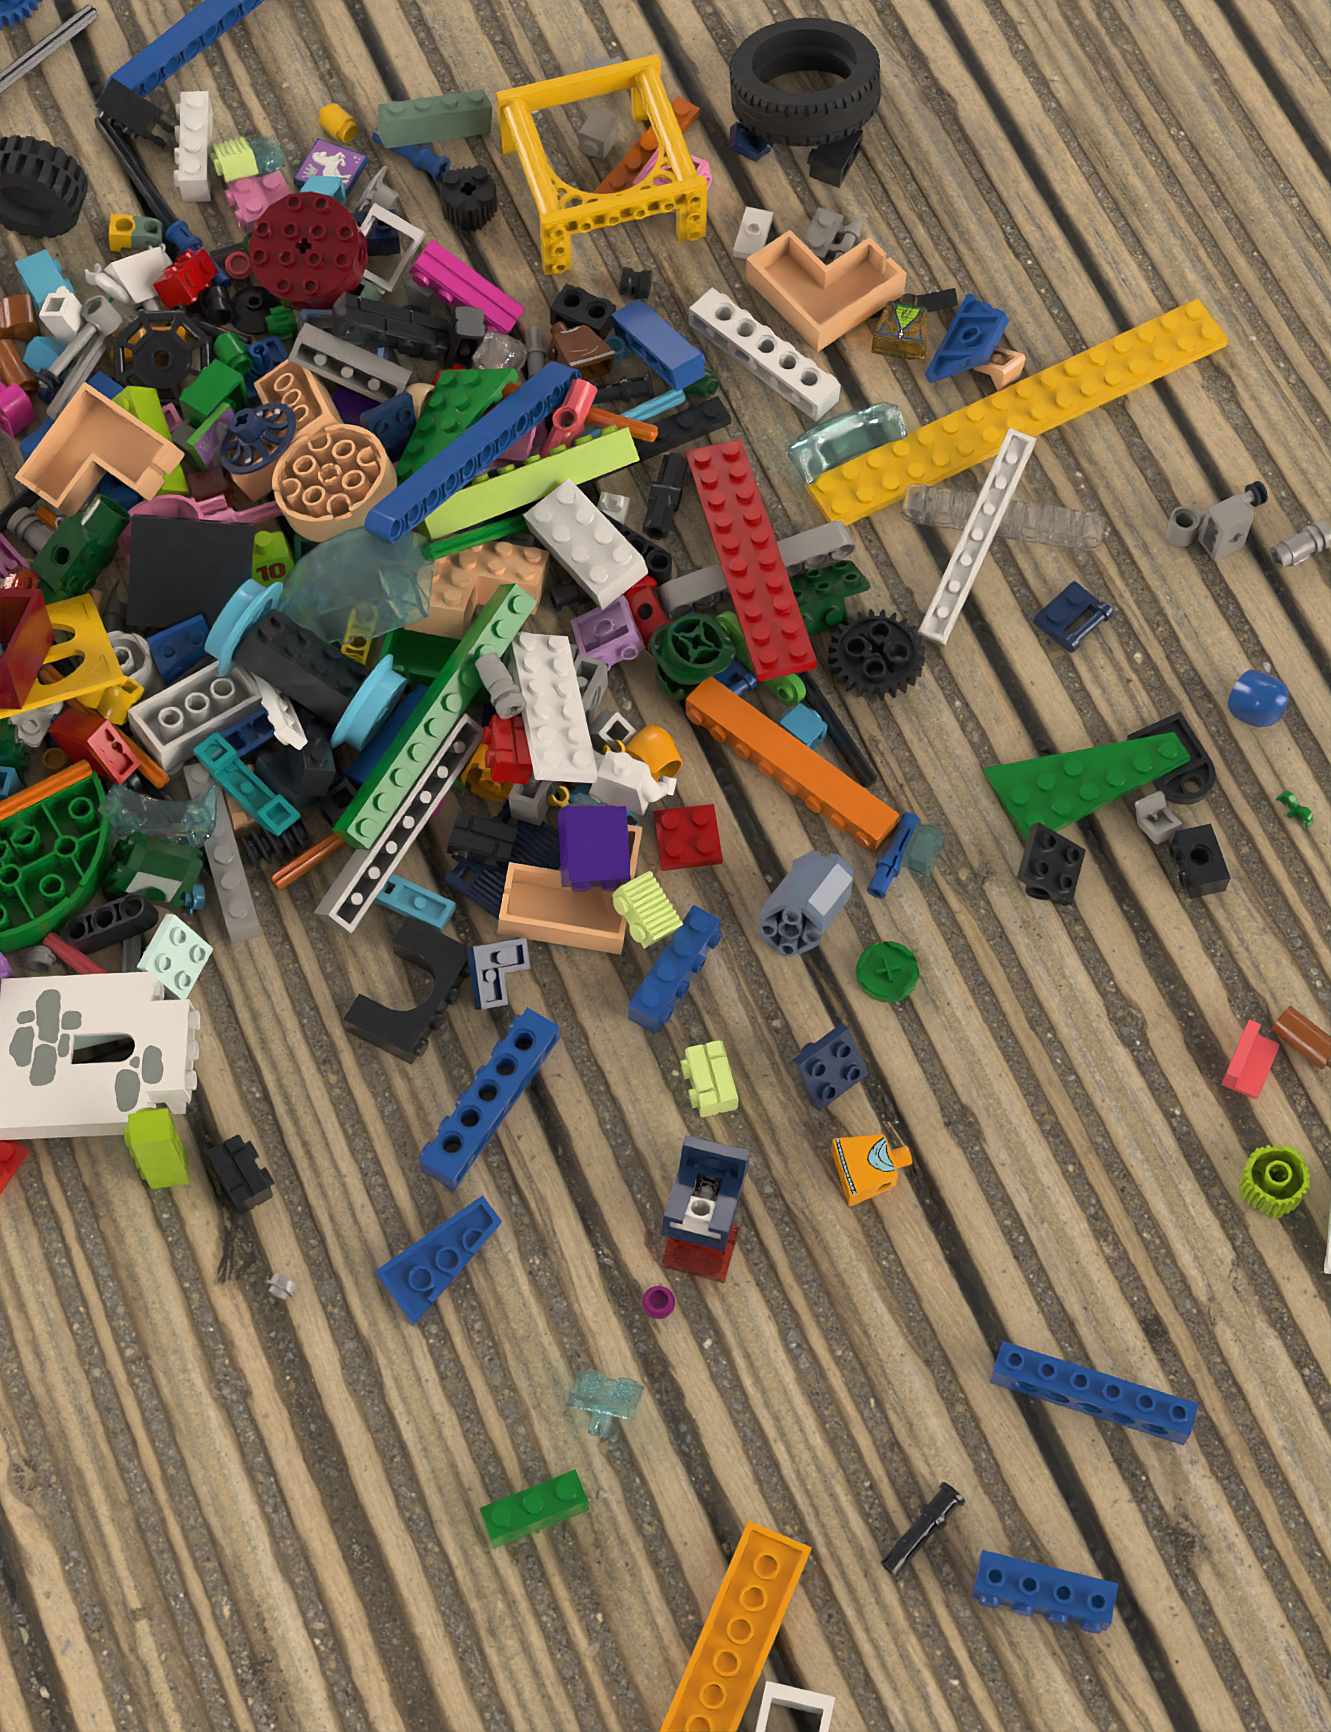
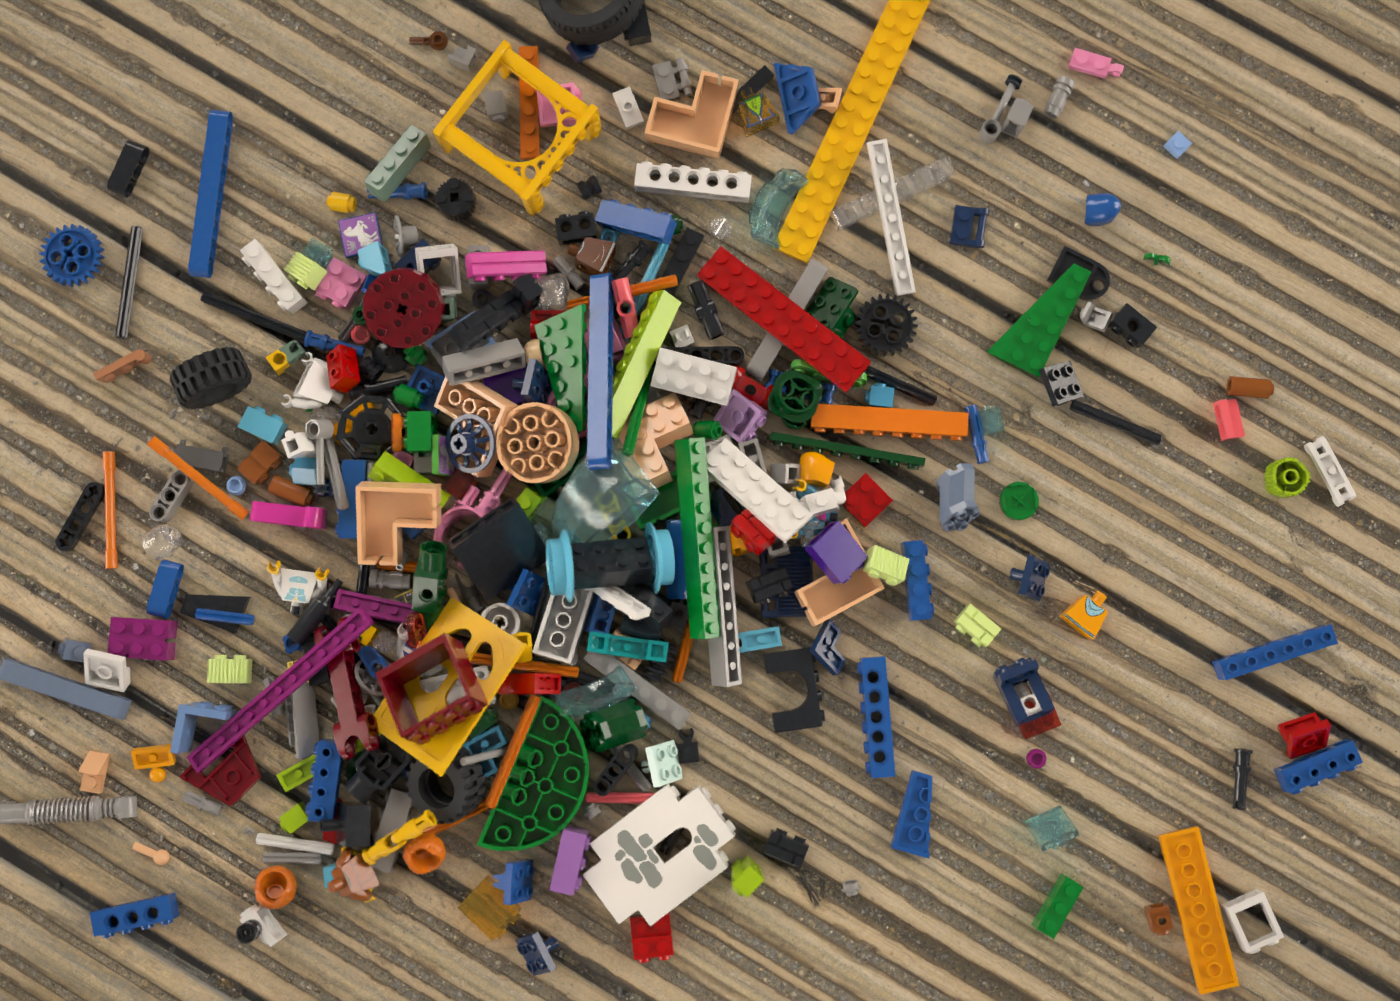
camera: 35 degrees left, 20 degrees up
black hinge [95,77,175,149] -> none
light grey axle [475,652,527,719] -> none
none -> orange plate [391,413,405,452]
none -> reddish brown plate [409,31,448,51]
none -> black plate [678,728,700,764]
none -> green brick [692,420,722,440]
none -> clear gear [709,216,733,240]
none -> dark green plate [769,432,926,470]
none -> black axle [1070,400,1162,445]
none -> dark orange brick [1144,902,1174,936]
none -> red bracket [1277,712,1331,759]

